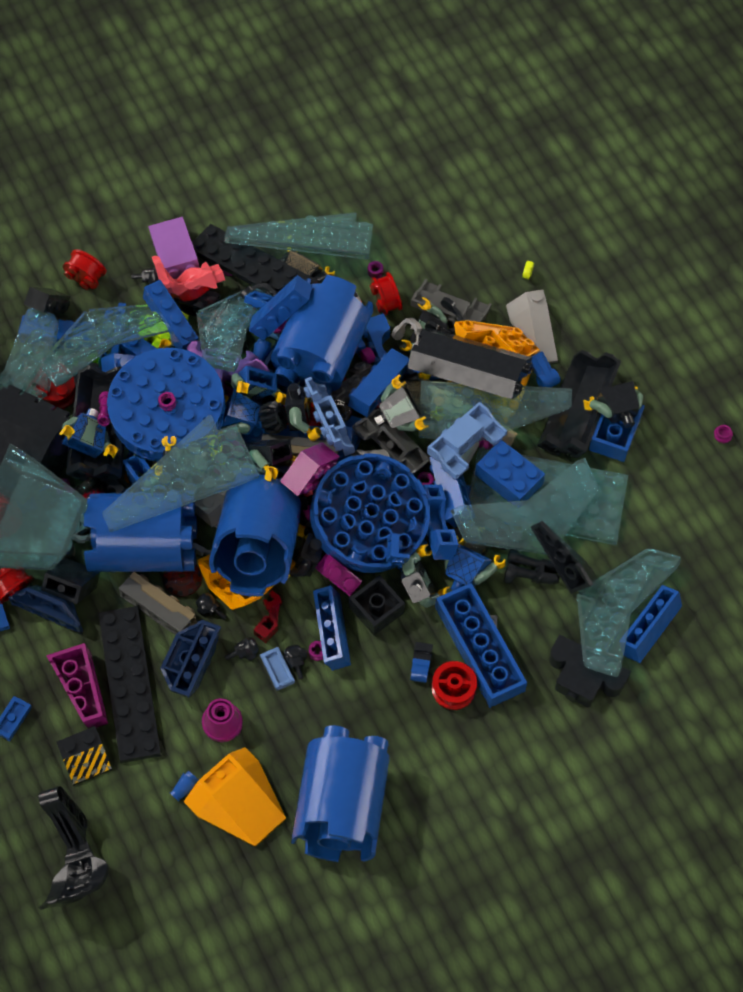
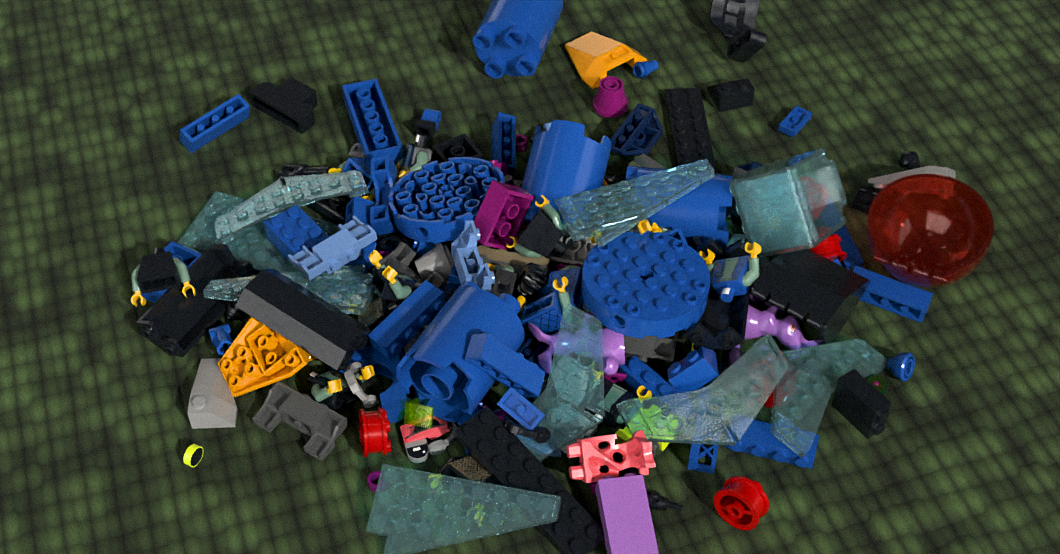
camera: 170 degrees left, 15 degrees down
black brick [24,287,71,313] -> none
magenta wedge [46,643,109,729] -> none
magenta piece [97,391,111,426] -> none
blue arch [143,280,199,350] -> none
magenta axle [158,392,177,411] -> none
blue bracket [386,533,410,565] -> none
black piece [425,297,463,335] -> none
red wheel [432,661,477,710] -> none
black wedge [531,521,597,594] -> none
clear light blue wing [577,549,681,677] -> none
magenta plate [714,425,733,443] -> none

